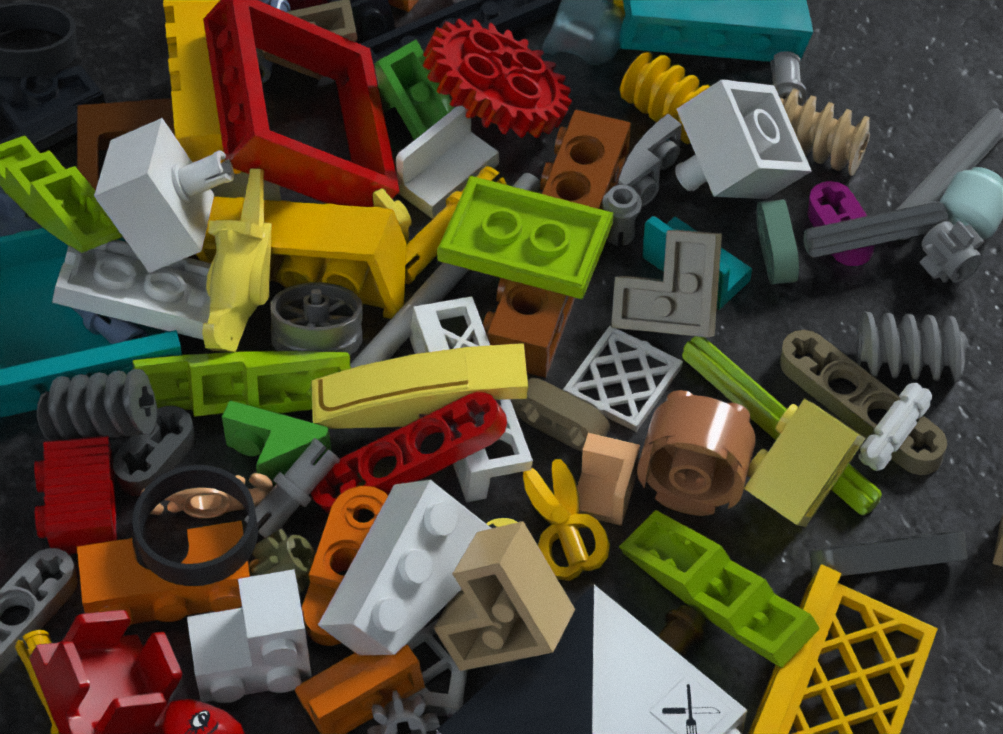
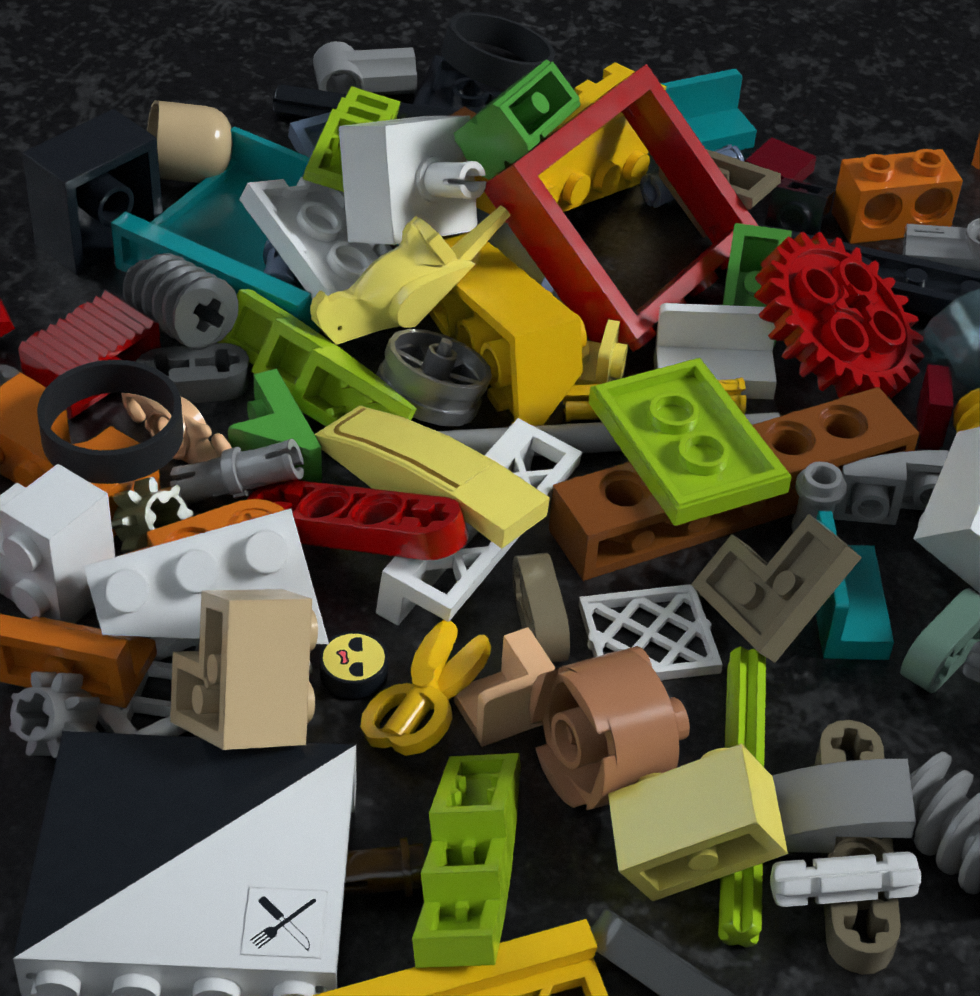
camera: 45 degrees right, 10 degrees down
none -> bright green brick [453,59,581,180]
none -> light grey slope [773,759,916,853]
none -> dark red tile [916,364,953,450]

